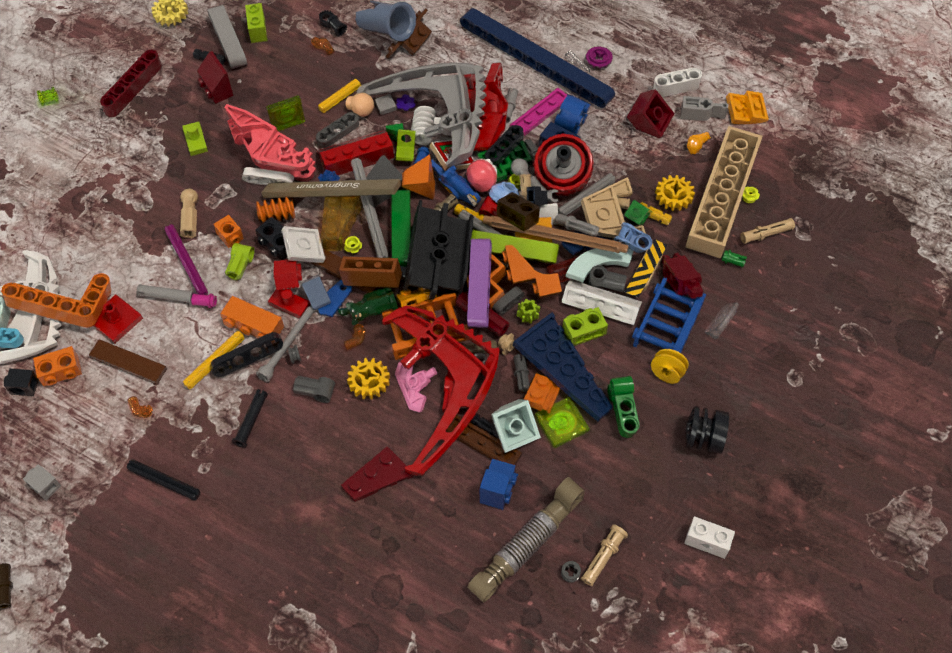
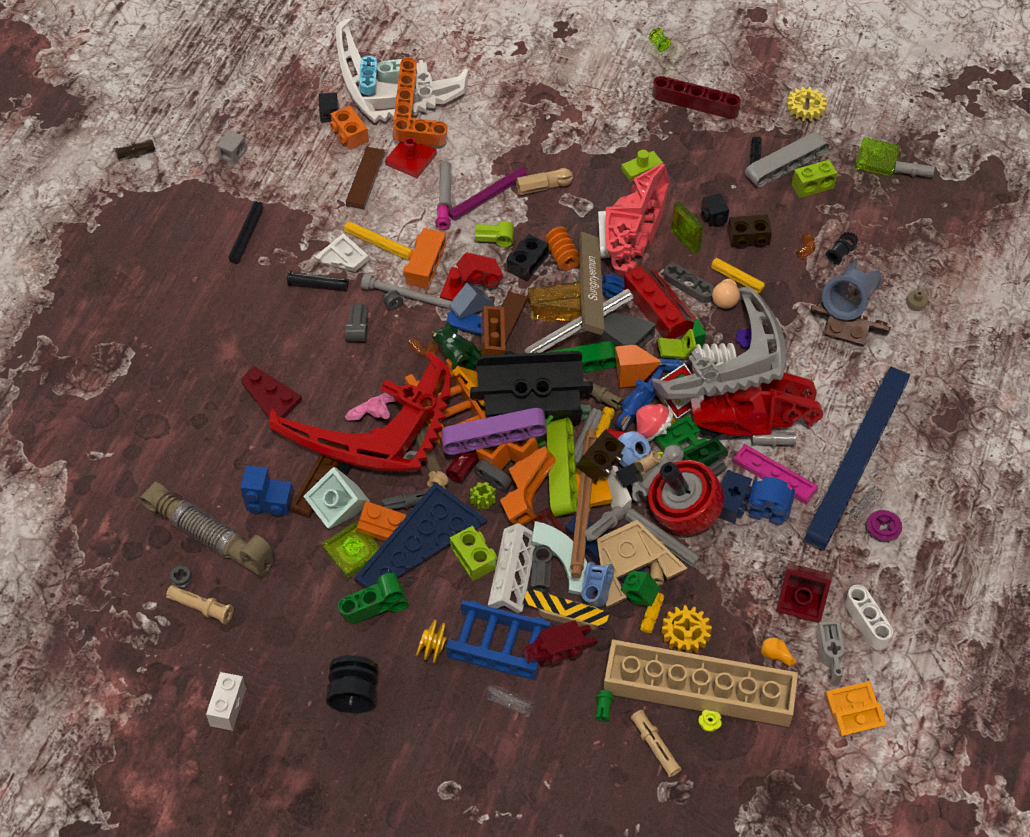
camera: 80 degrees right, 5 degrees down
clear orange arm [127,396,153,418] -> none
dark red slope [197,51,234,104] -> none
black beam [210,332,283,377] -> none
orange brick [213,215,244,248] -> none
white tile [282,226,325,263] -> none
neon yellow plate [344,236,362,254] -> none
yellow gear [347,358,390,400] -> none
light grey tile [374,94,397,115] -> none
black beam [485,125,524,166] -> none
none -> white wing [315,233,370,272]
none -> black brick [701,193,729,227]
none -> dark brown brick [727,214,772,248]

